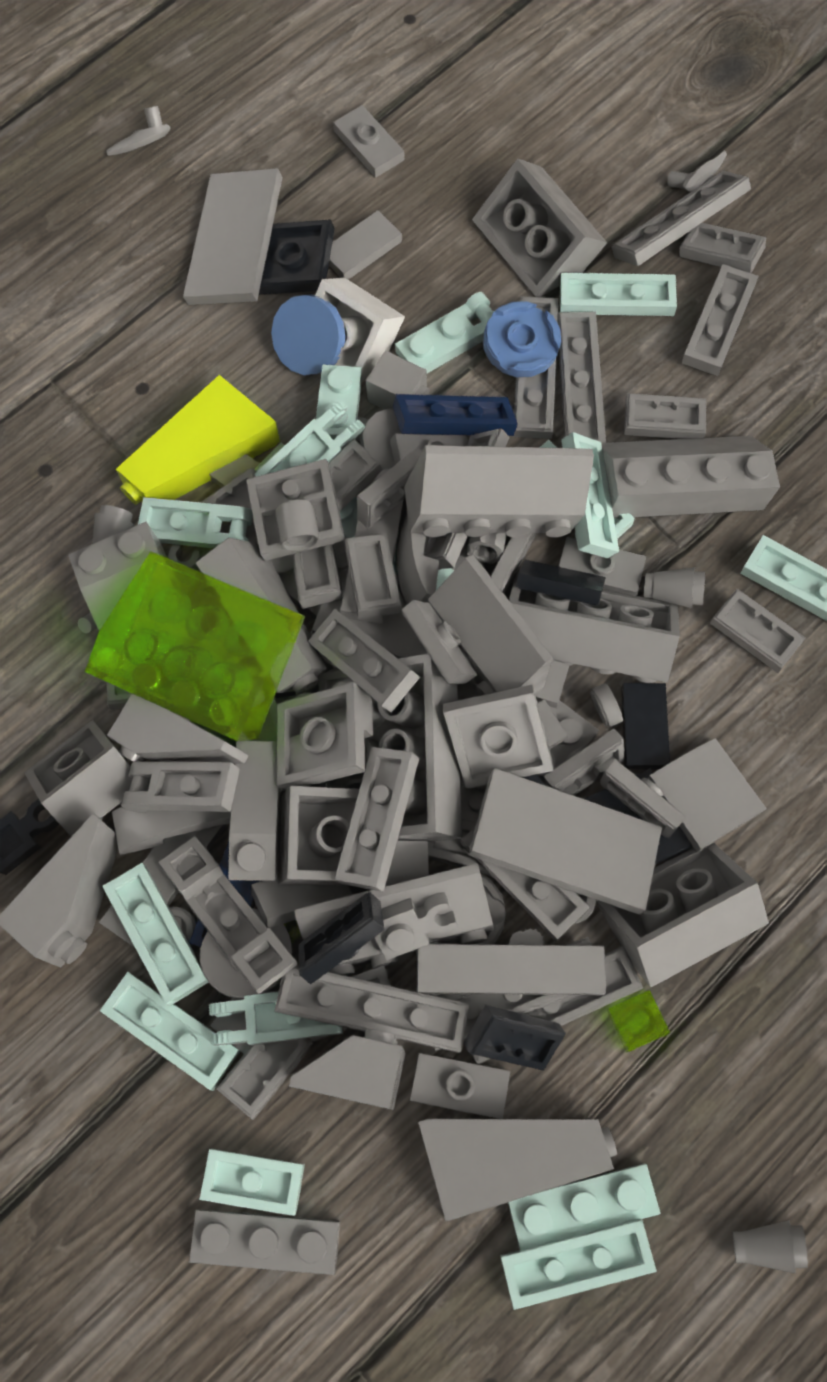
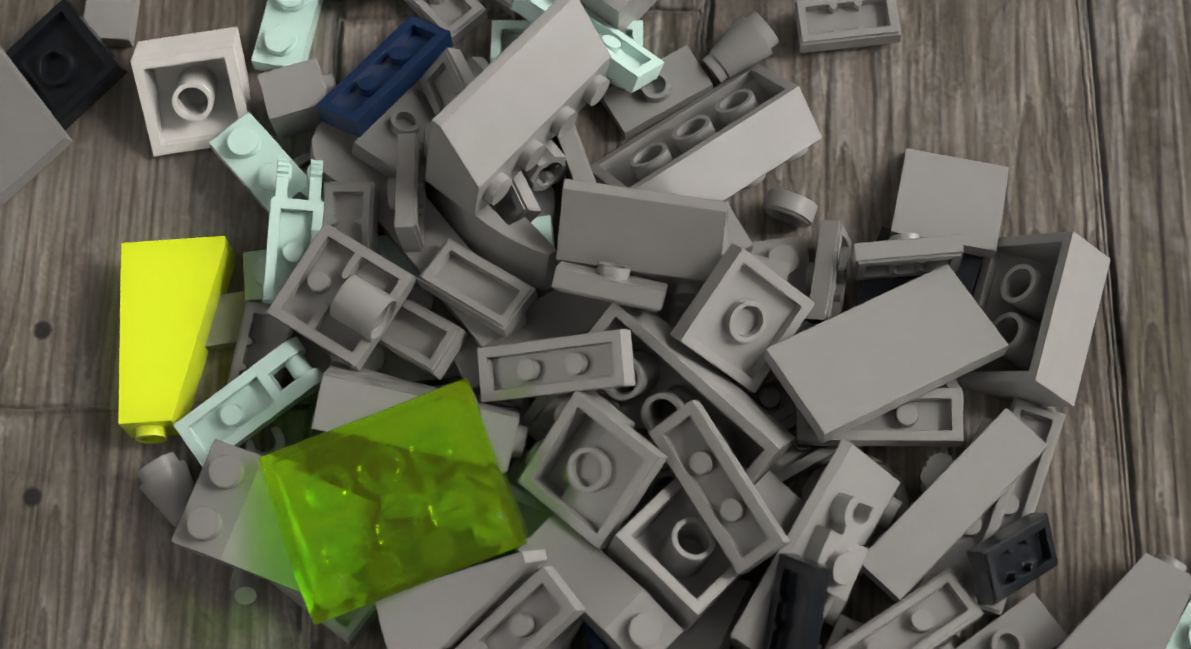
camera: 40 degrees left, 0 degrees up
medium blue tile [271,294,346,375] -> none
black tile [516,559,606,606] -> none
clear neon green tile [607,990,670,1053] -> none
black tile [621,683,670,769] -> none

